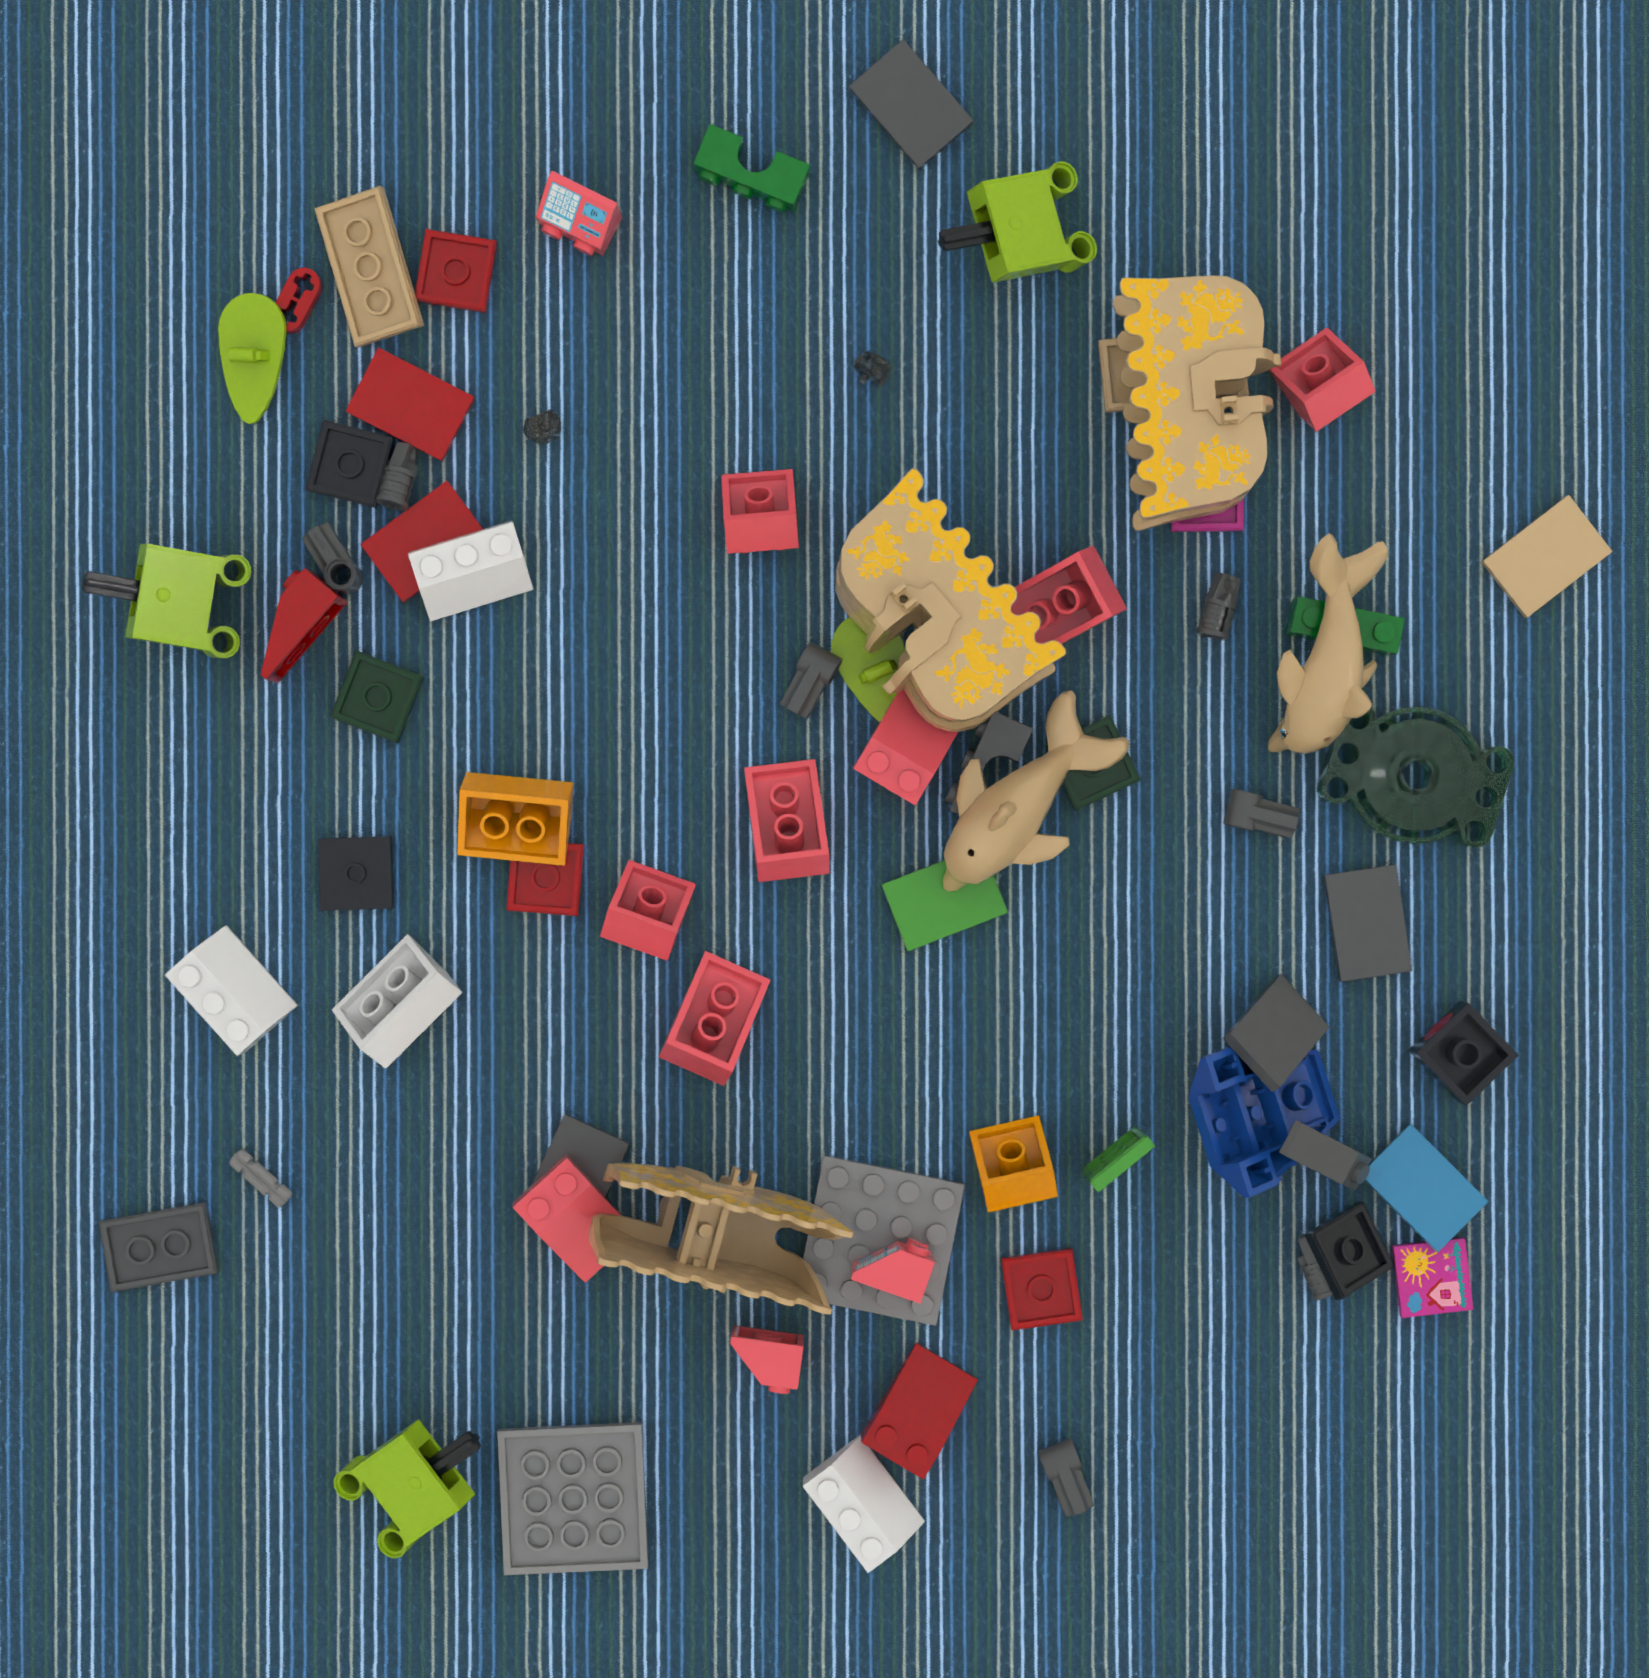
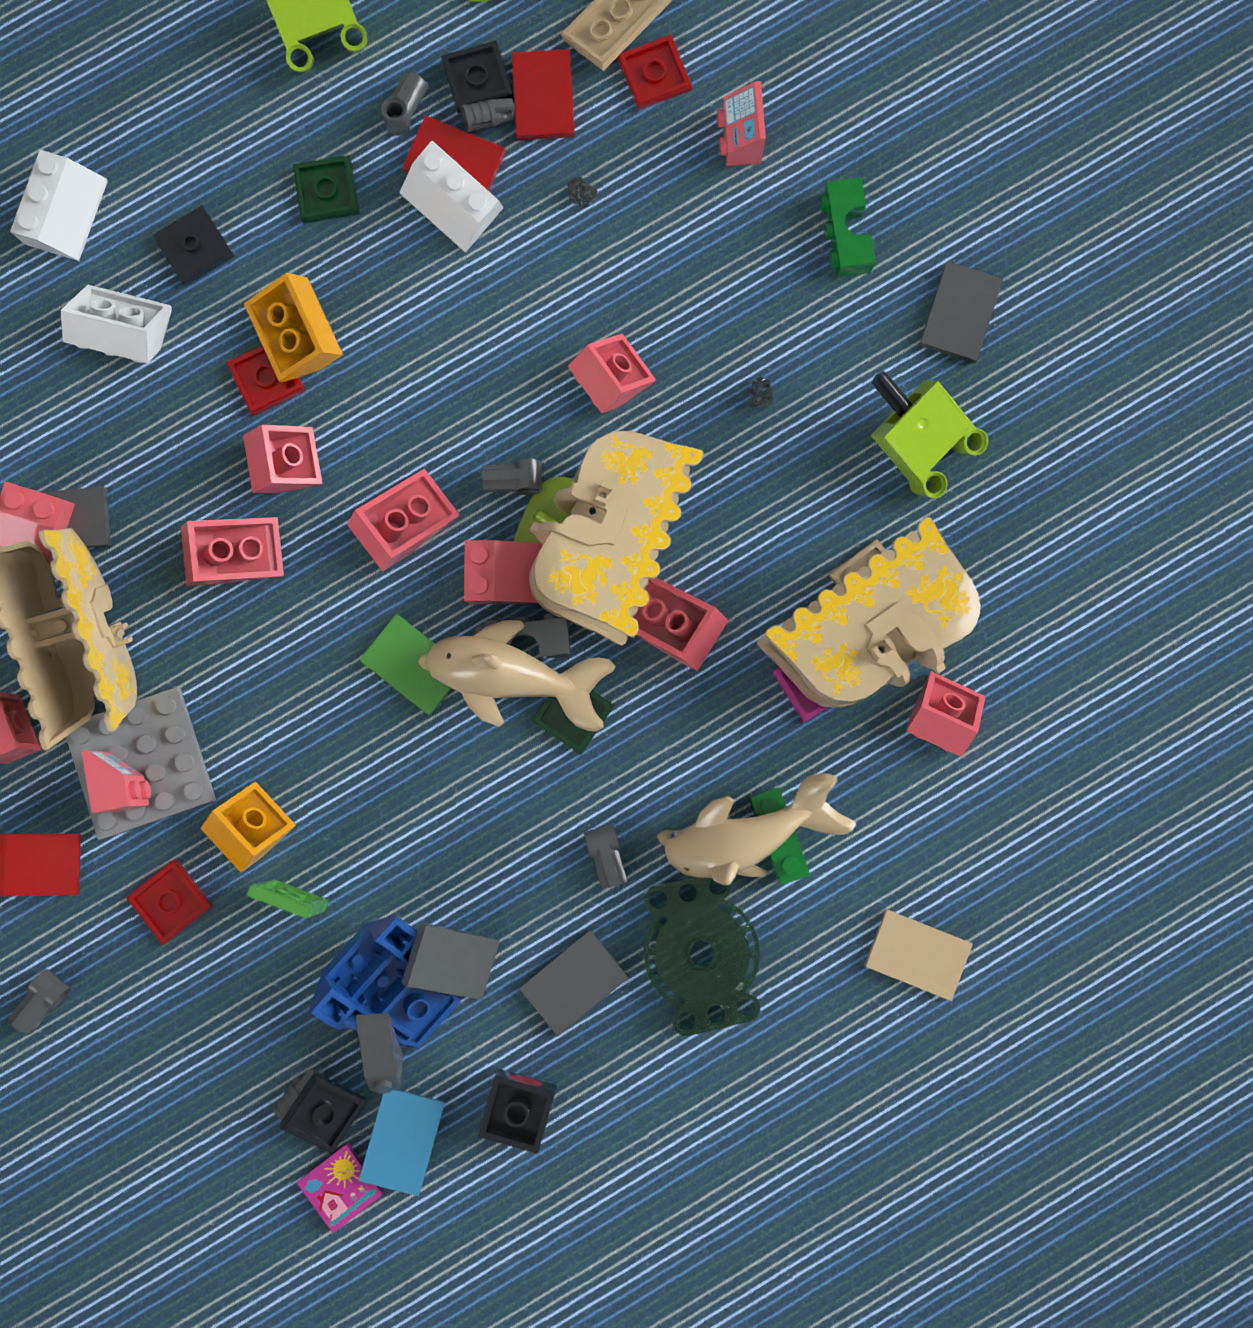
camera: 60 degrees right, 5 degrees down
red slope [260,568,348,683] -> none
dark grey hinge [1196,573,1240,641] -> none

